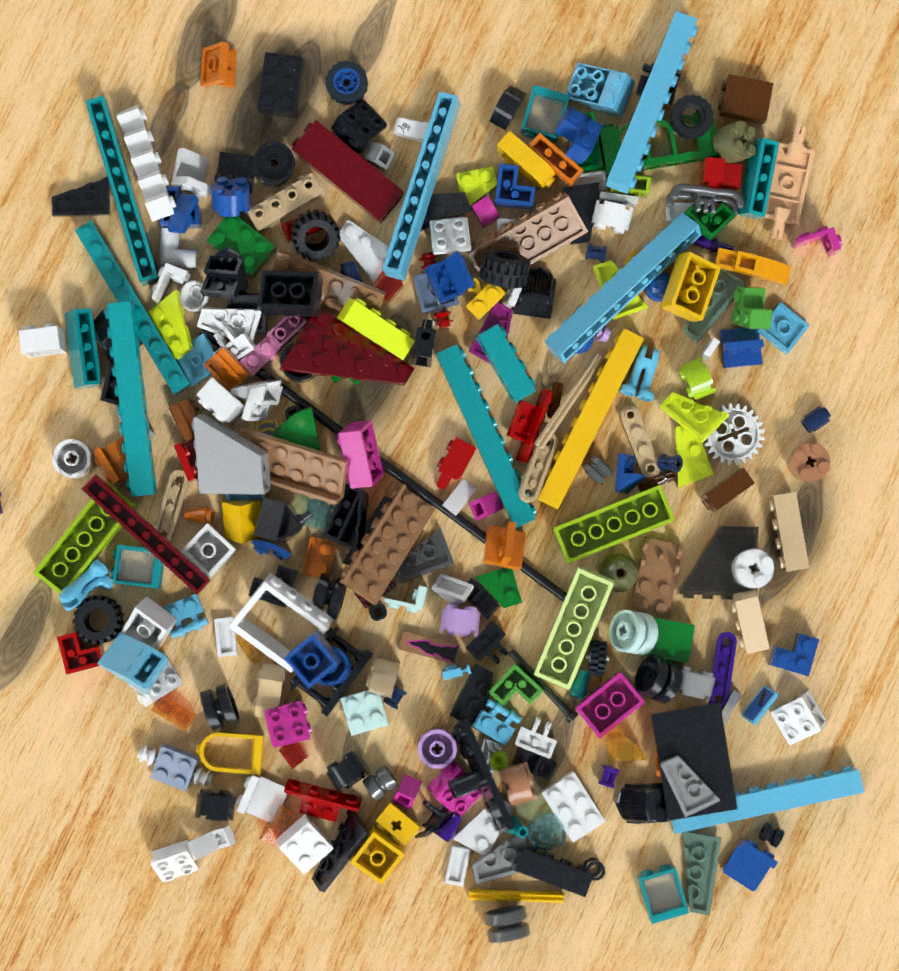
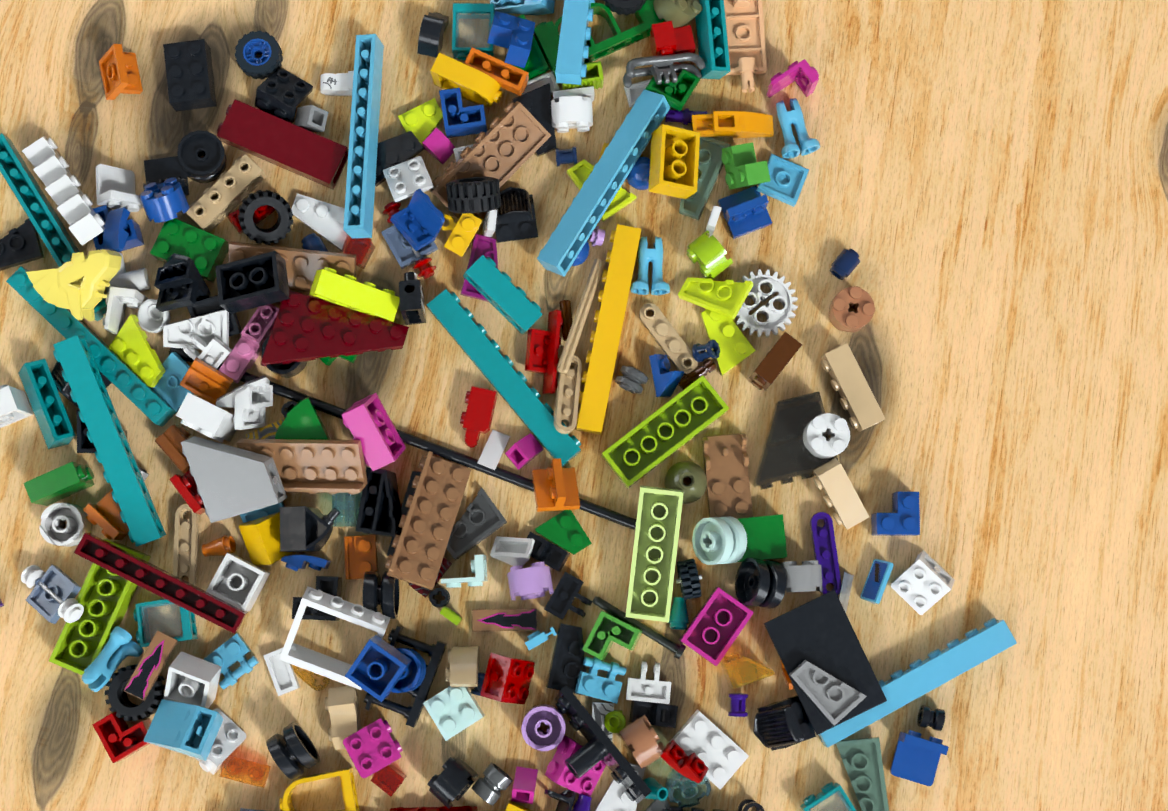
camera: 20 degrees left, 5 degrees down
none -> sand blue plate [21,565,84,624]
none -> green brick [24,462,94,506]
none -> light yellow animal [26,249,122,321]
none -> tile [123,631,178,701]
none -> lime tile [440,606,463,626]
none -> red bracket [480,653,535,705]
none -> red slope [660,740,708,783]
none -> medium azure piece [776,98,820,159]

